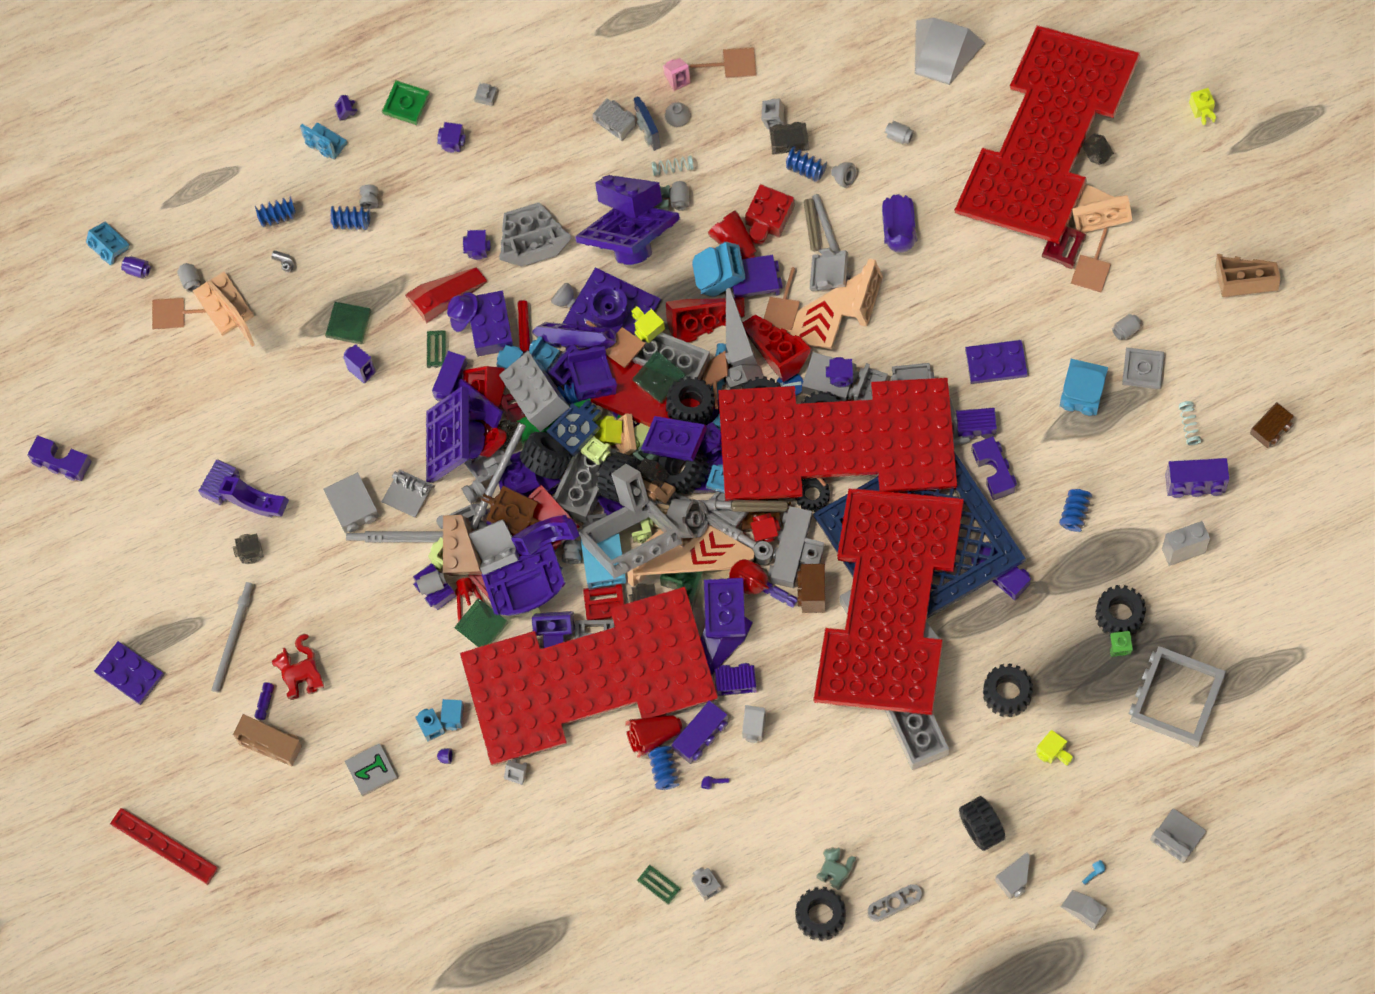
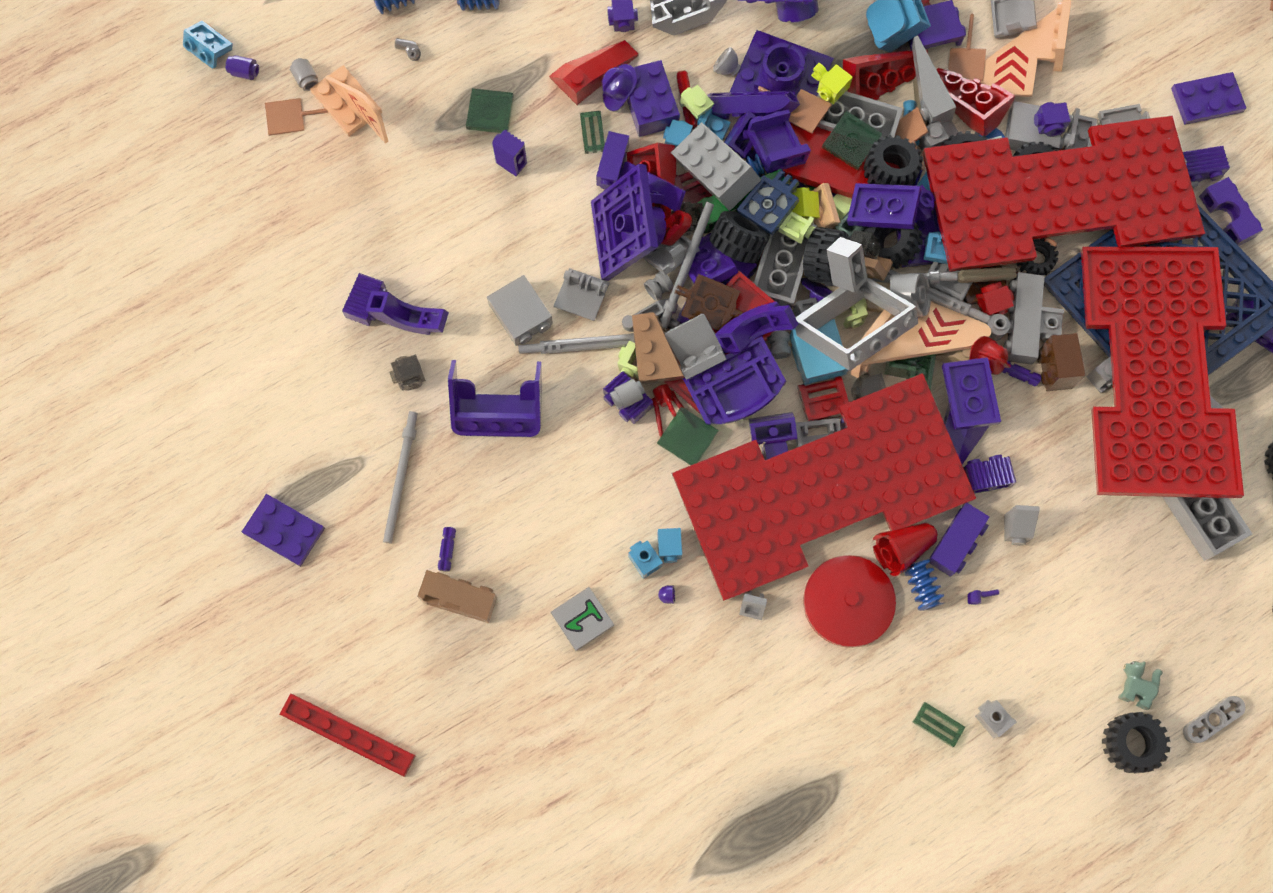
camera: 15 degrees left, 5 degrees up
dark purple arch [27,435,92,481] -> none
red animal [272,634,324,700] -> none
none -> dark purple windscreen [448,360,542,437]
none -> yellowish green bracket [679,84,714,119]
none -> red dish [803,555,896,648]

